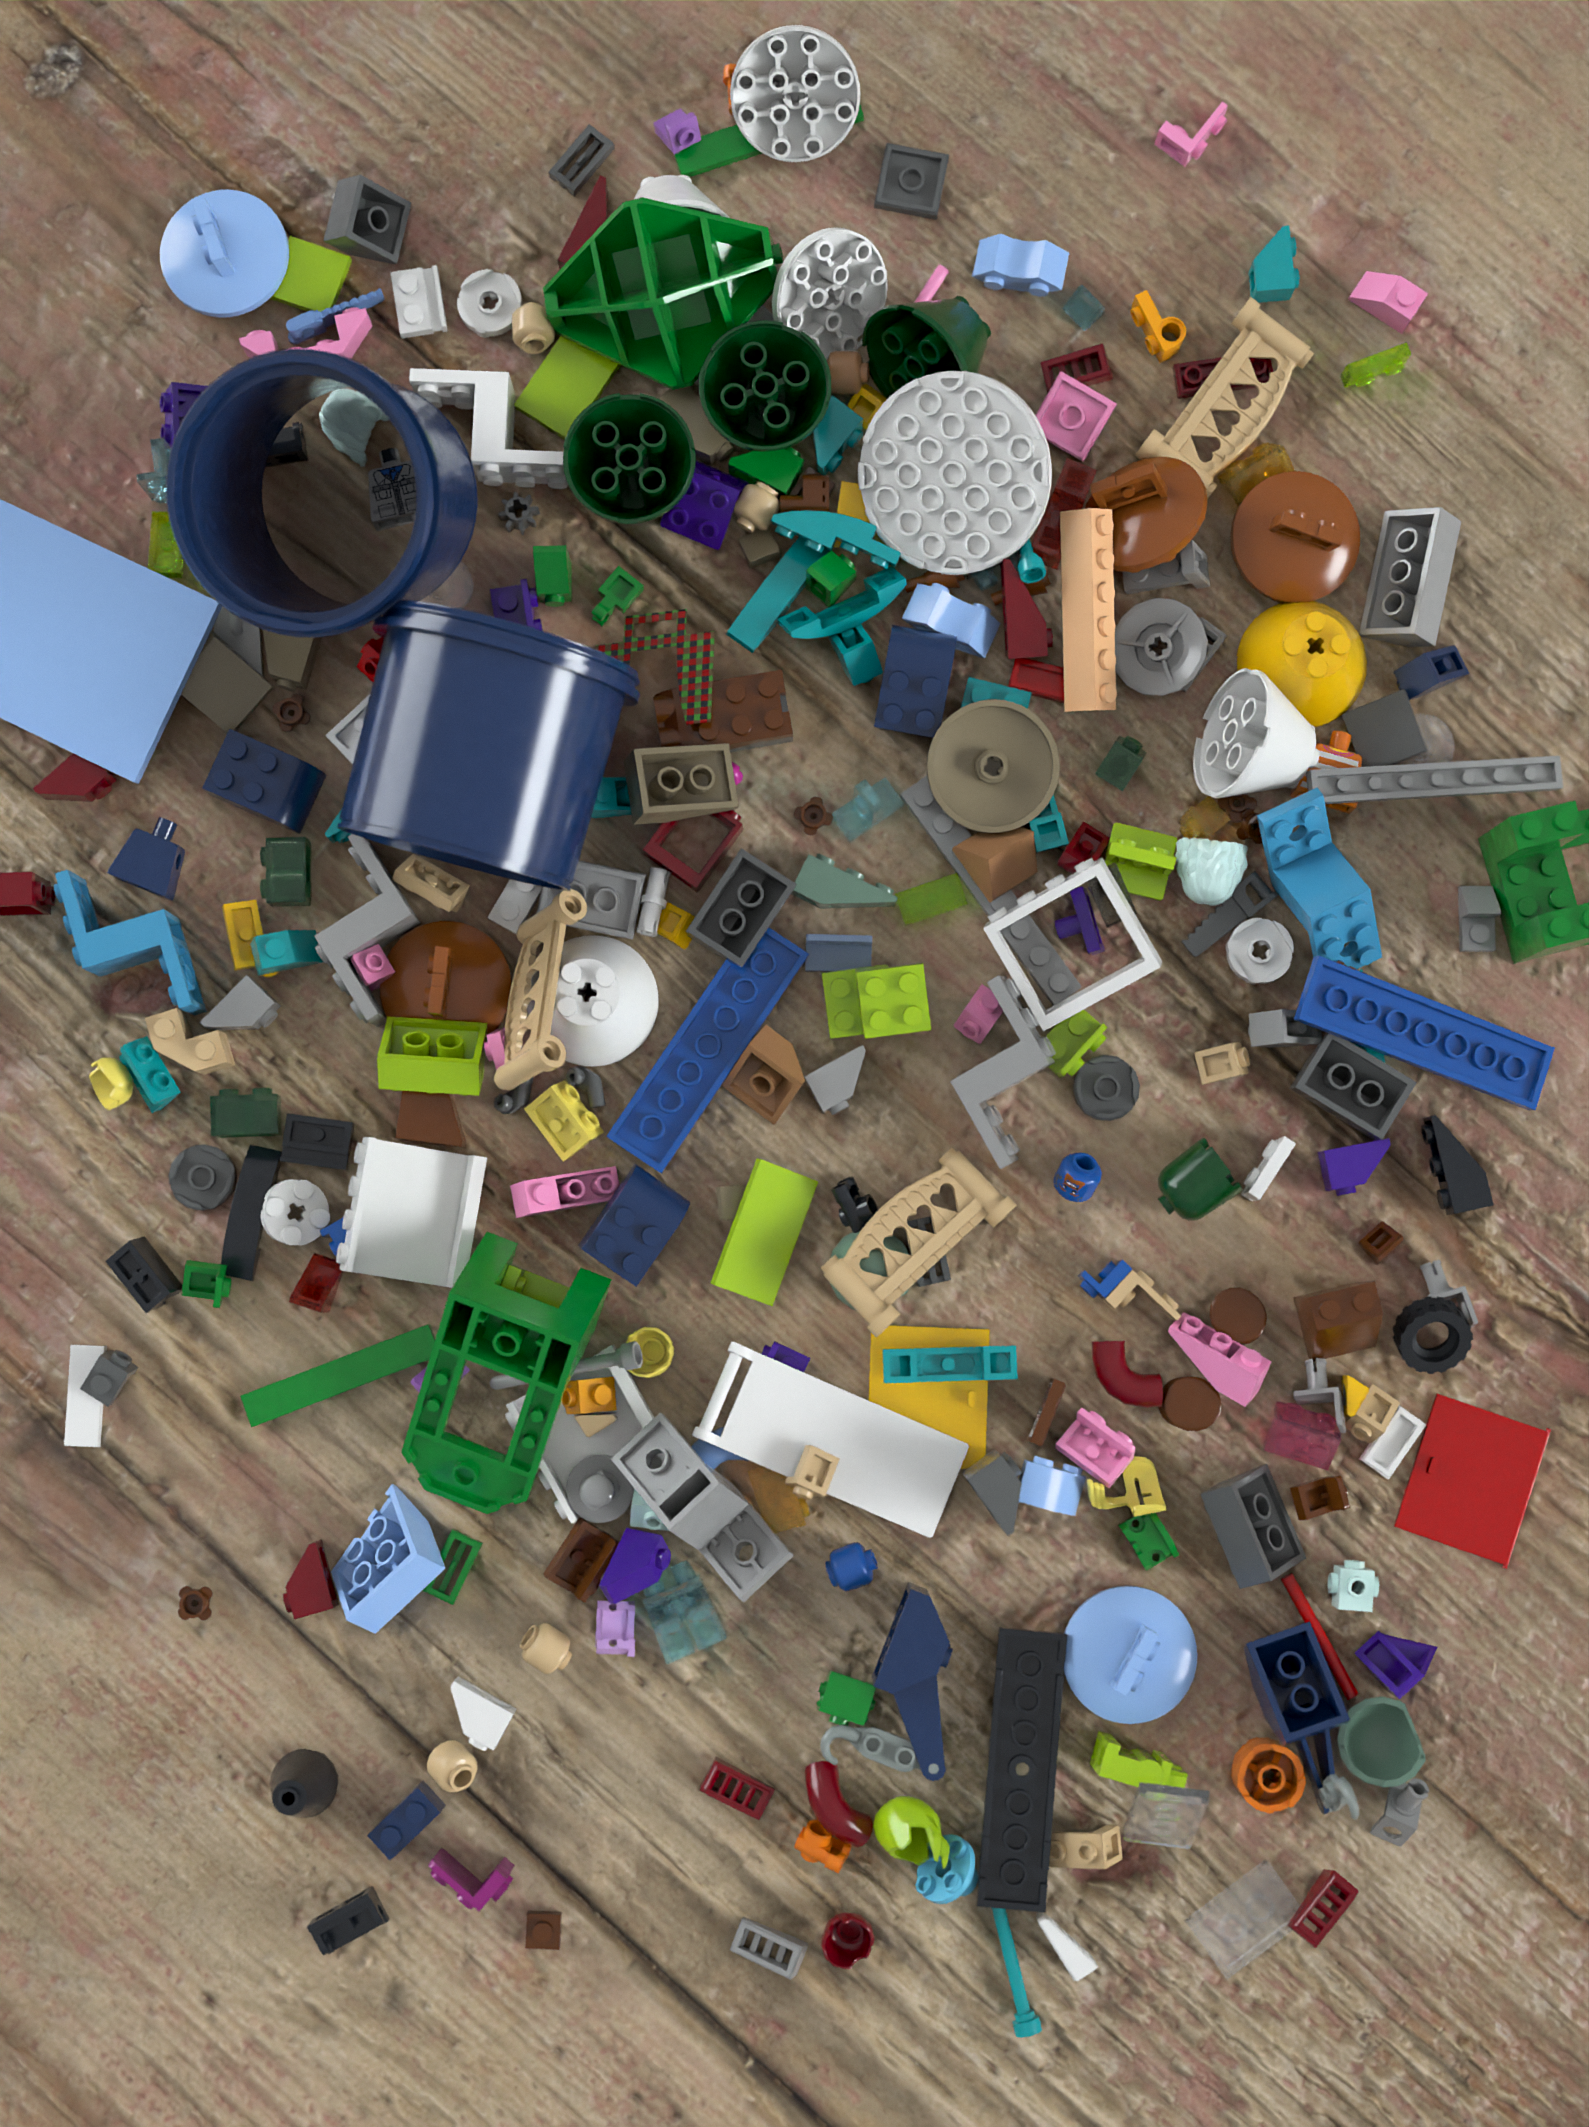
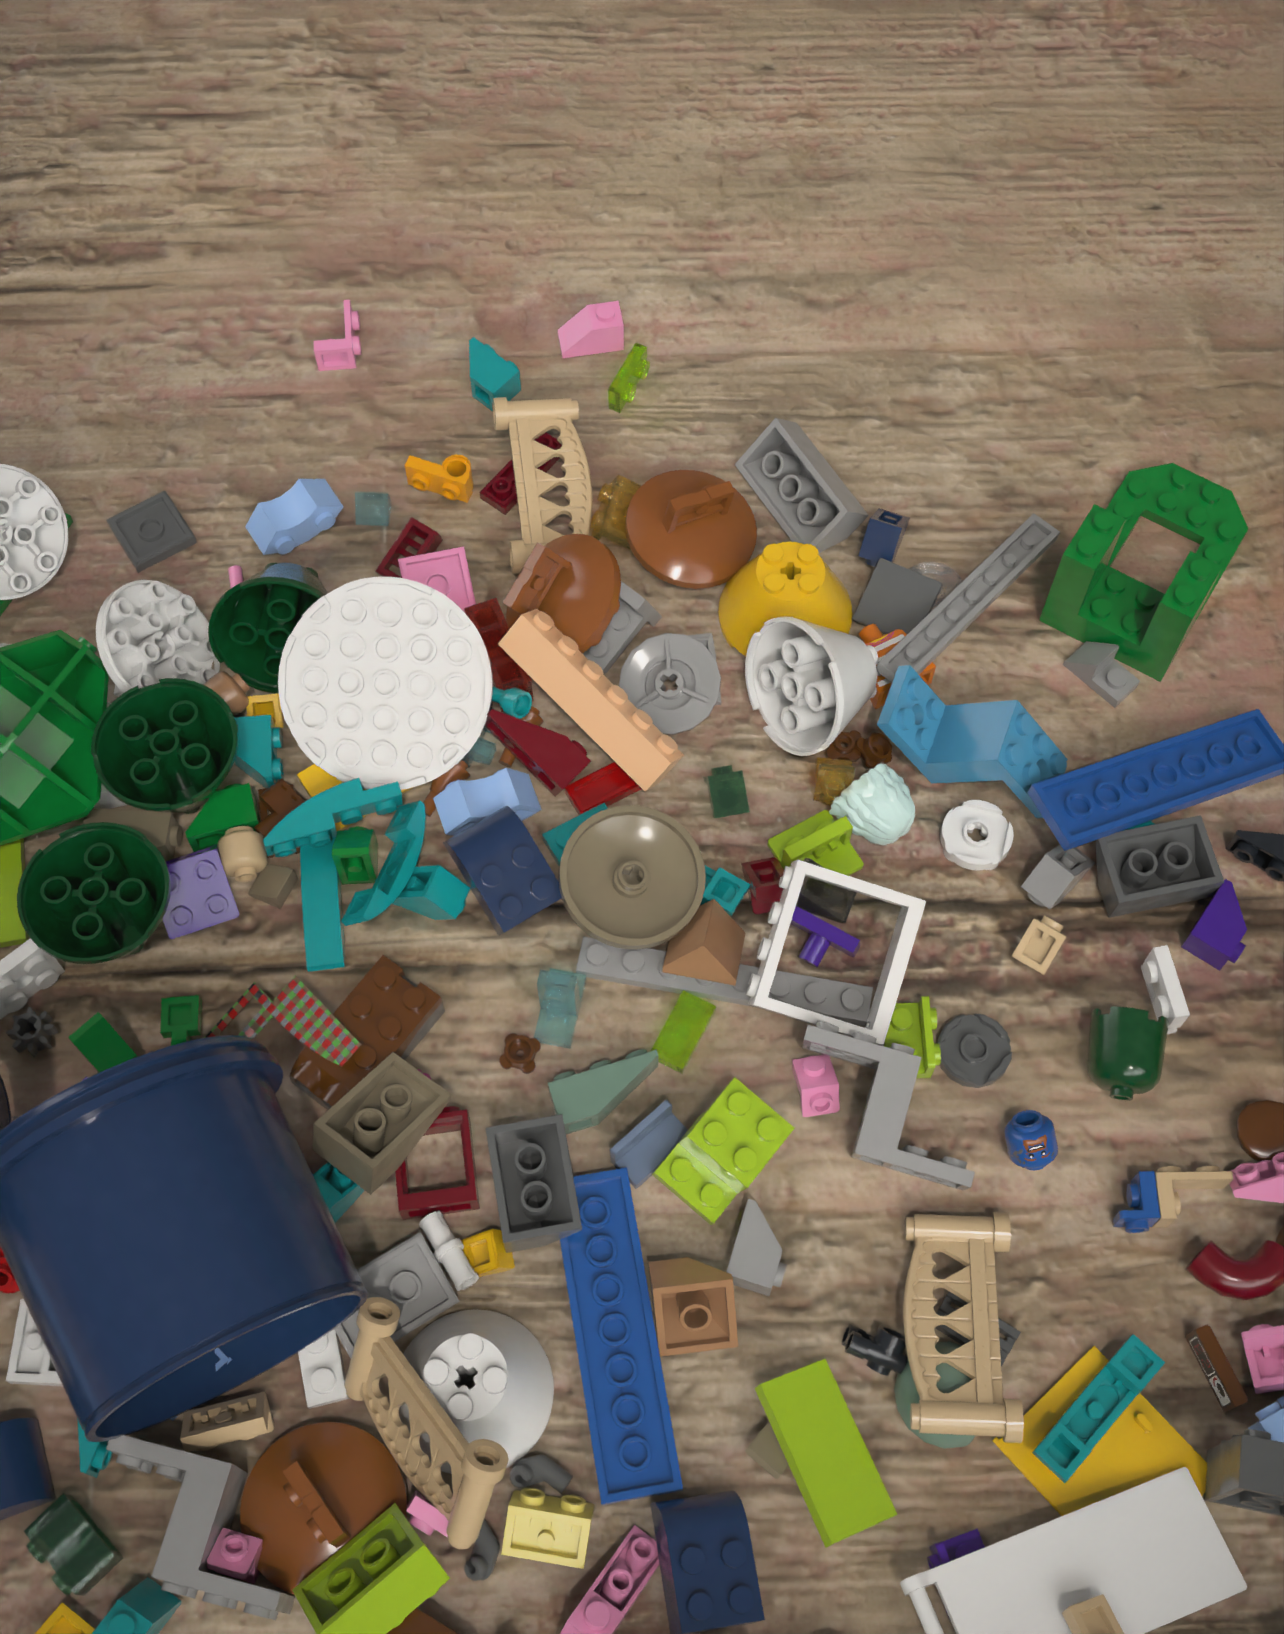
camera: 45 degrees left, 20 degrees down
dark grey piece [1181,871,1279,957] -> none

